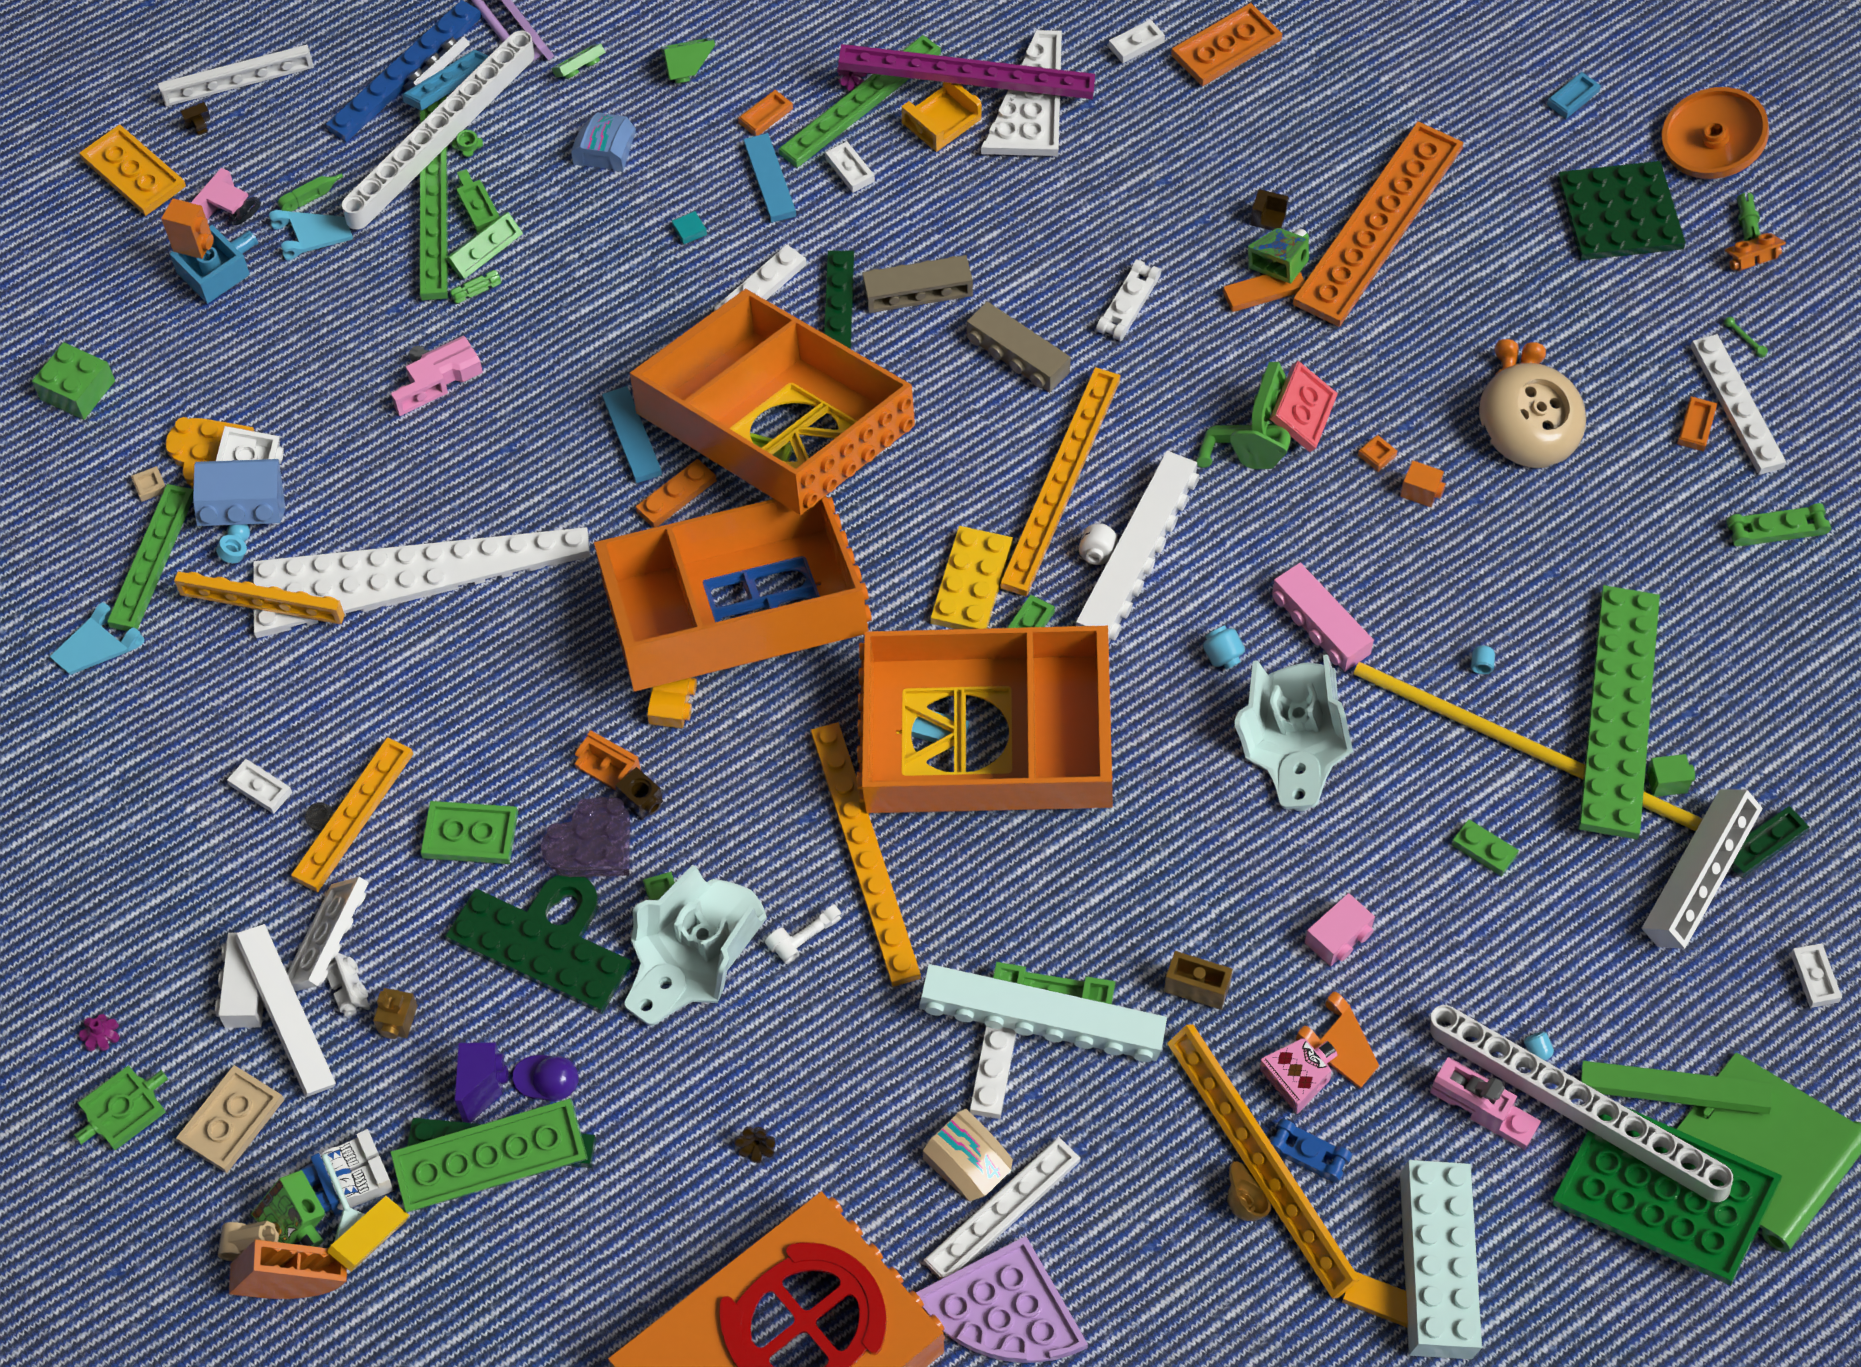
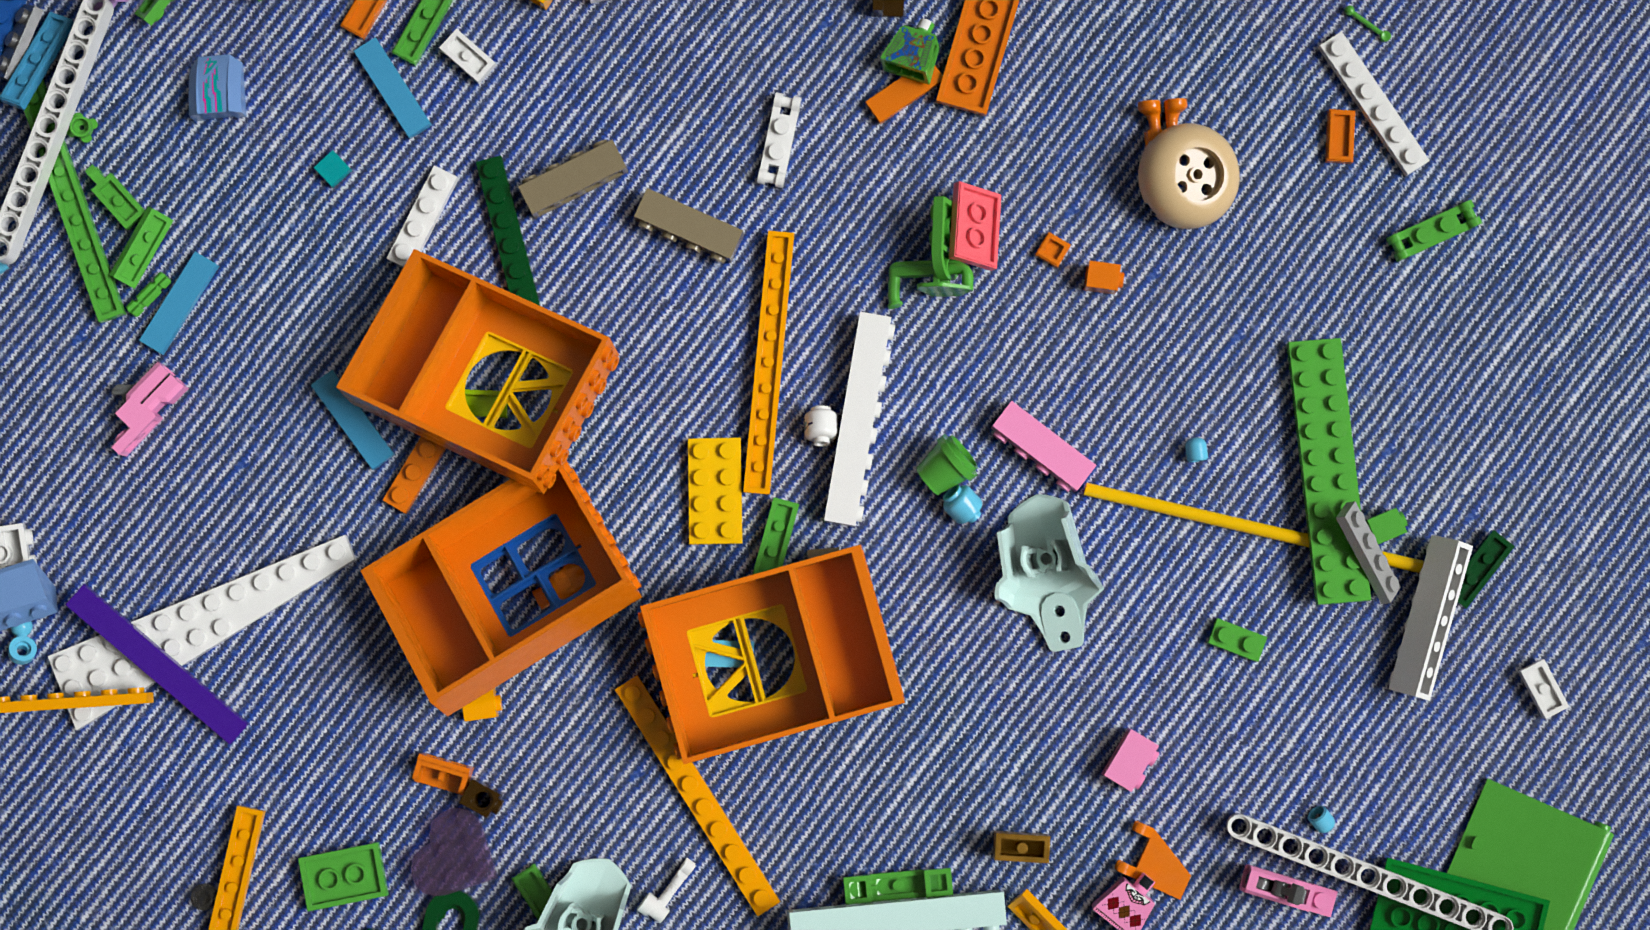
camera: 15 degrees left, 25 degrees up
white plate [227,759,292,814] -> none
bright green tile [1581,1061,1771,1114] -> none
none -> dark purple tile [65,584,249,745]
none -> dark azure tile [139,251,219,355]
none -> bright green piece [916,434,978,495]
none -> light grey plate [1336,501,1401,604]

